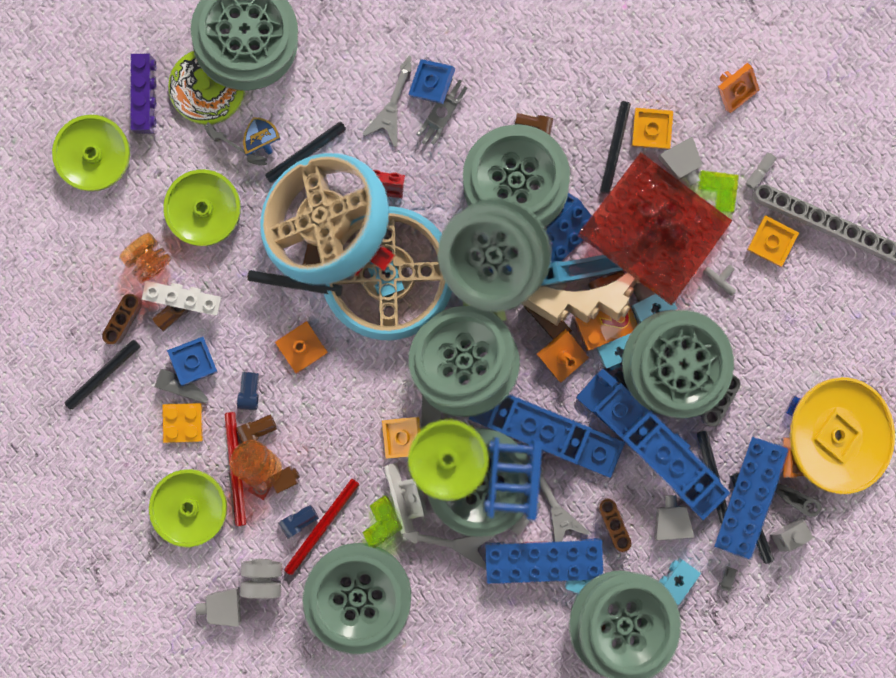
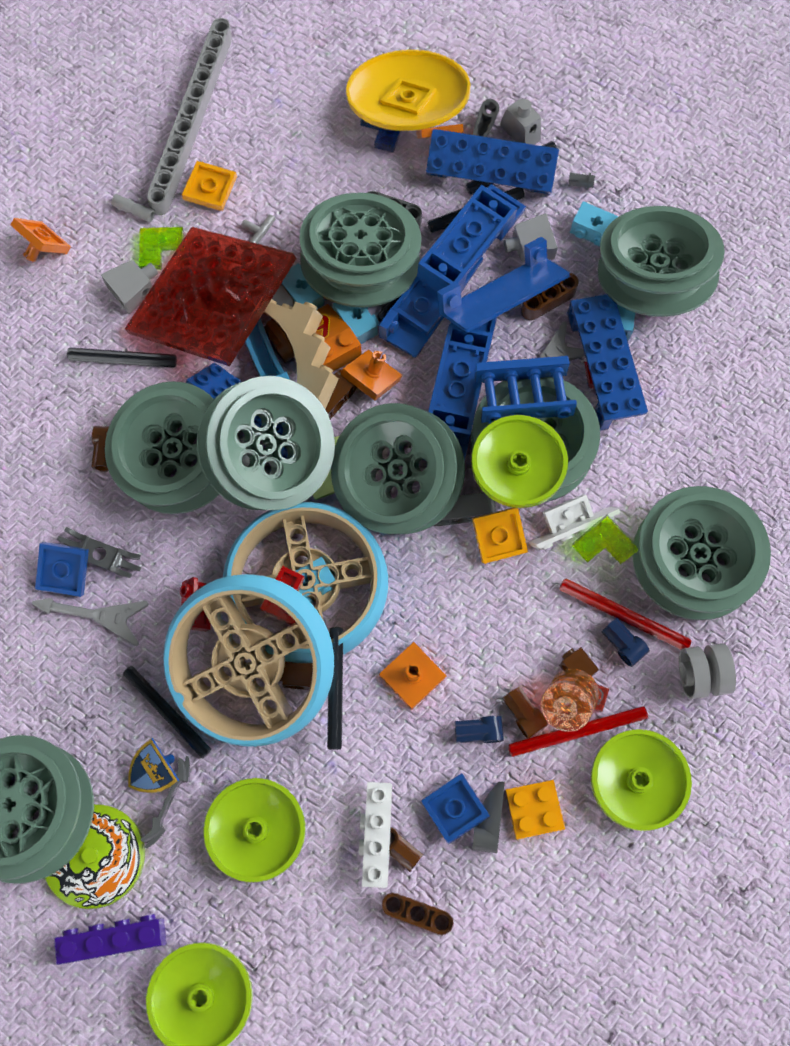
camera: 105 degrees left, 15 degrees down
black axle [64,340,140,410] -> none
clear orange wheel [119,232,172,284] -> none
light grey torso [196,587,241,627] -> none
light grey piece [402,531,495,570] -> none
light orange plate [631,108,673,150] -> none
none -> blue bracket [437,237,569,333]

